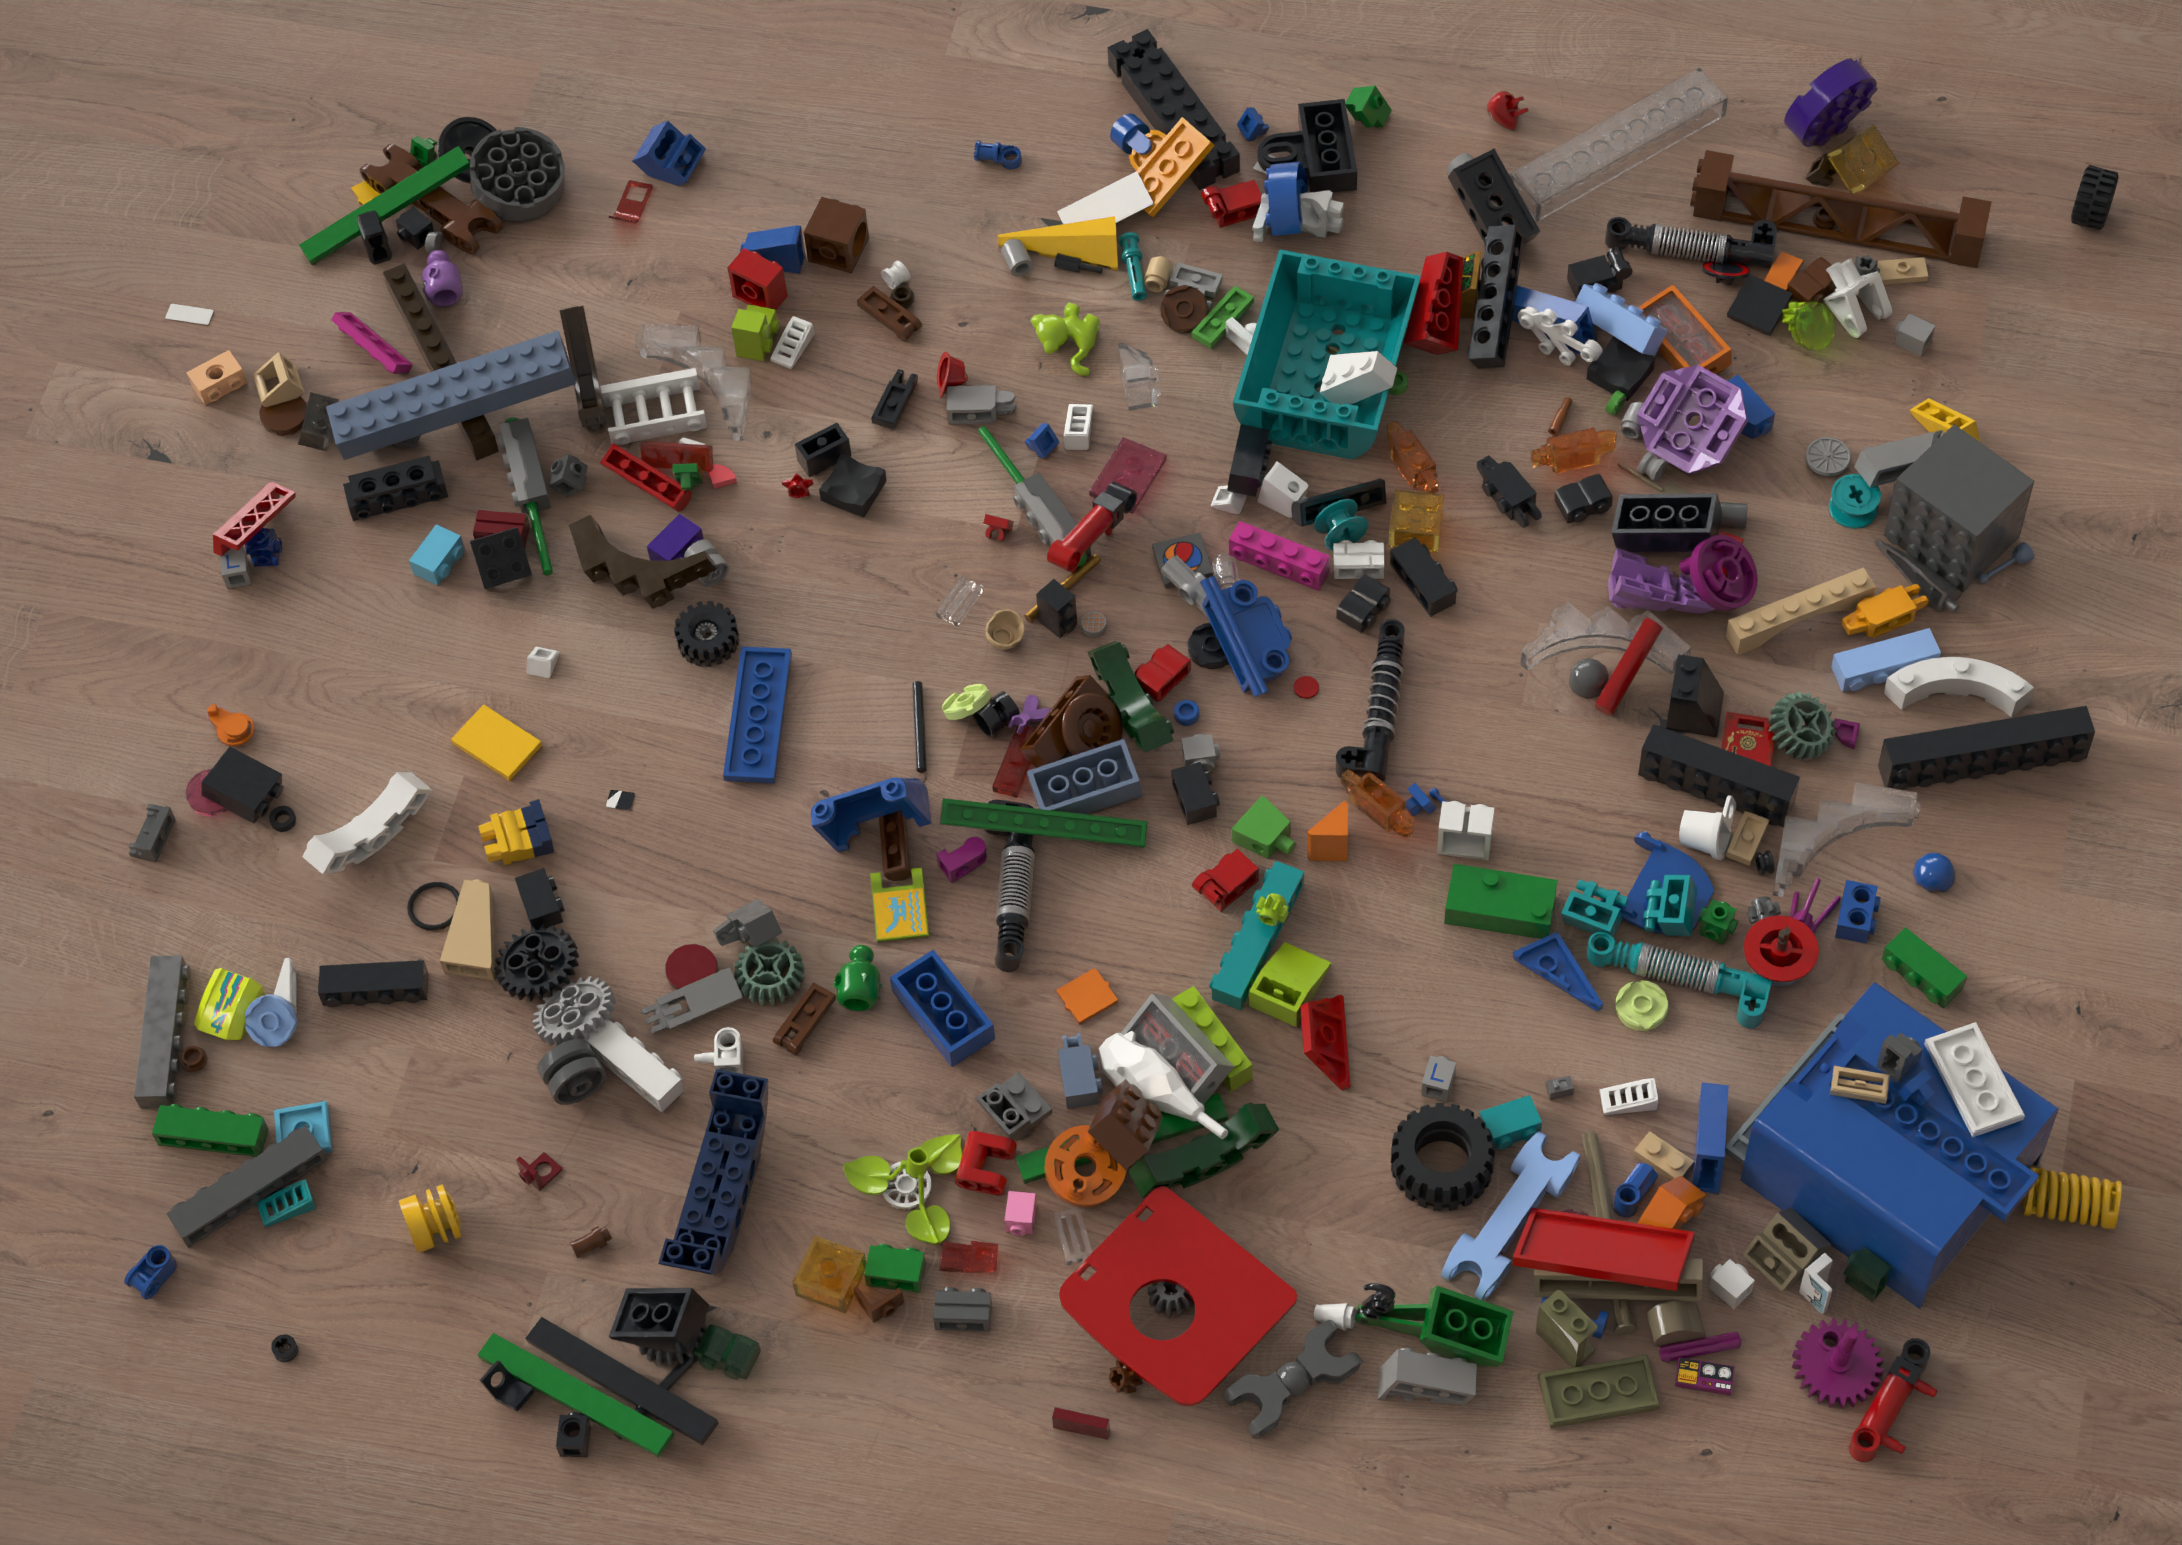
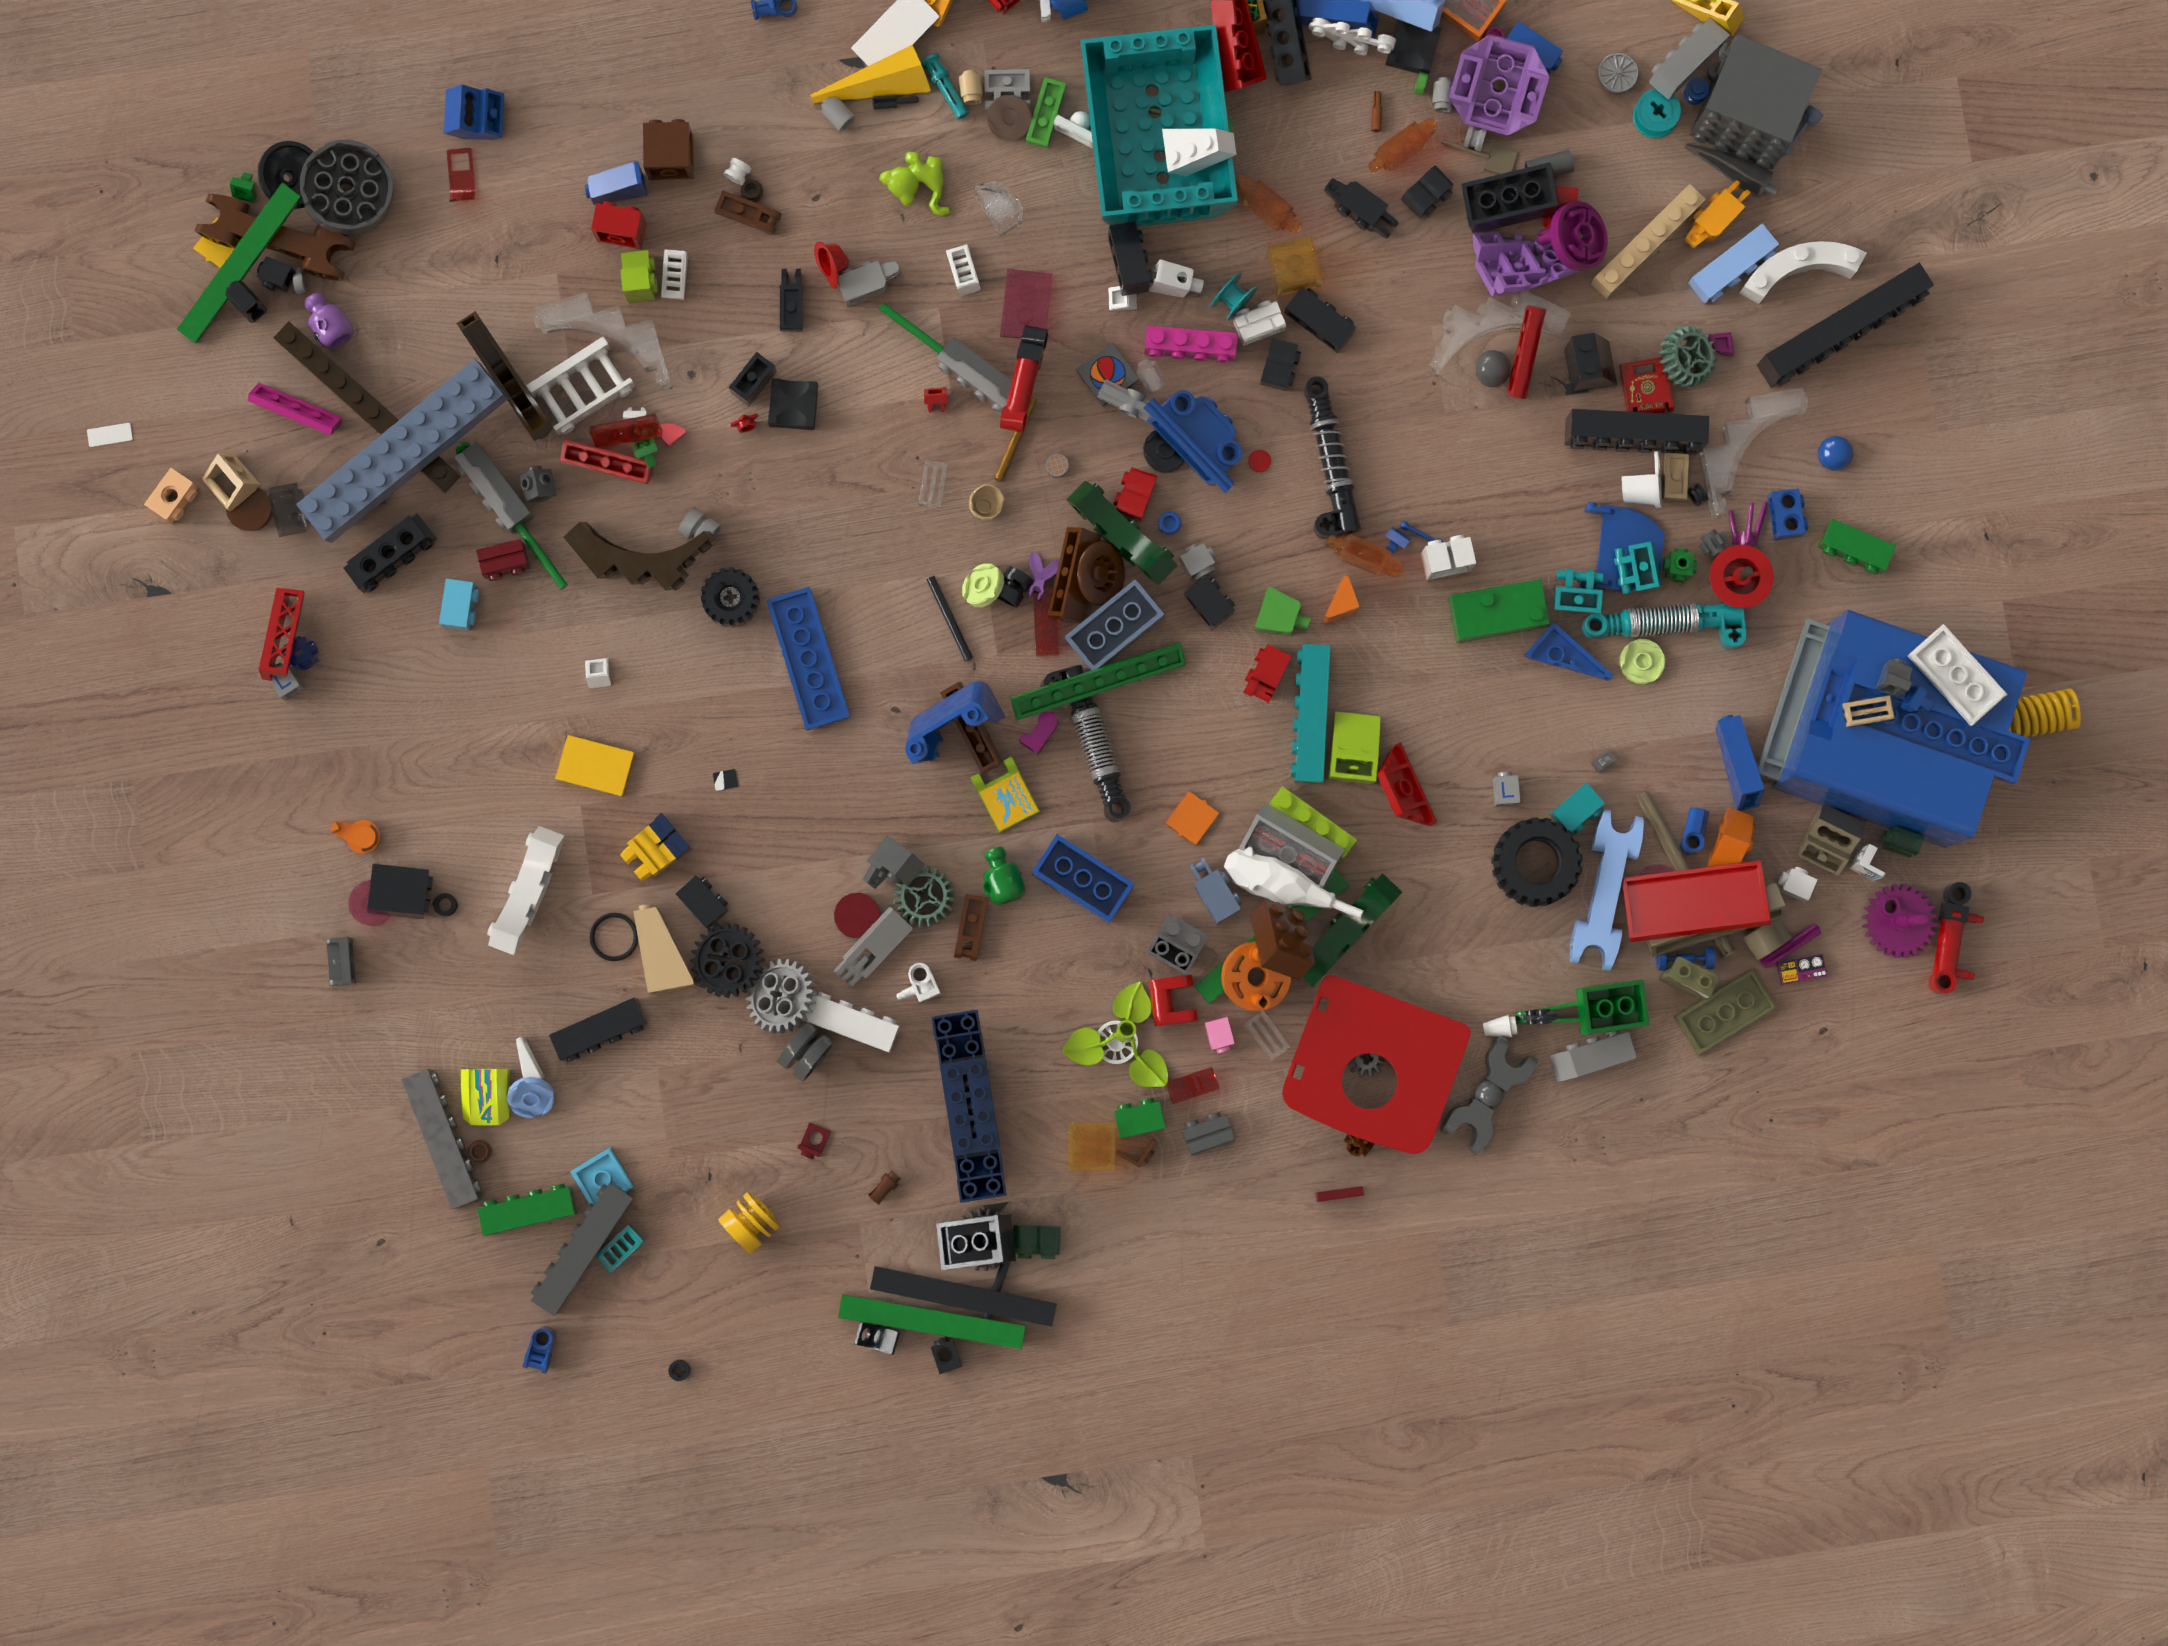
camera: 30 degrees left, 25 degrees up
black brick [470,527,532,589] -> none
dark purple brick [647,514,704,561] -> none
blue tile [1025,423,1060,458] -> none
black brick [1036,579,1077,638] -> none
lime gear [1256,893,1289,926] -> none
black brick [1291,478,1387,527] -> none
white slope [1599,1078,1658,1115] -> none
tan plate [1633,1131,1694,1180] -> none

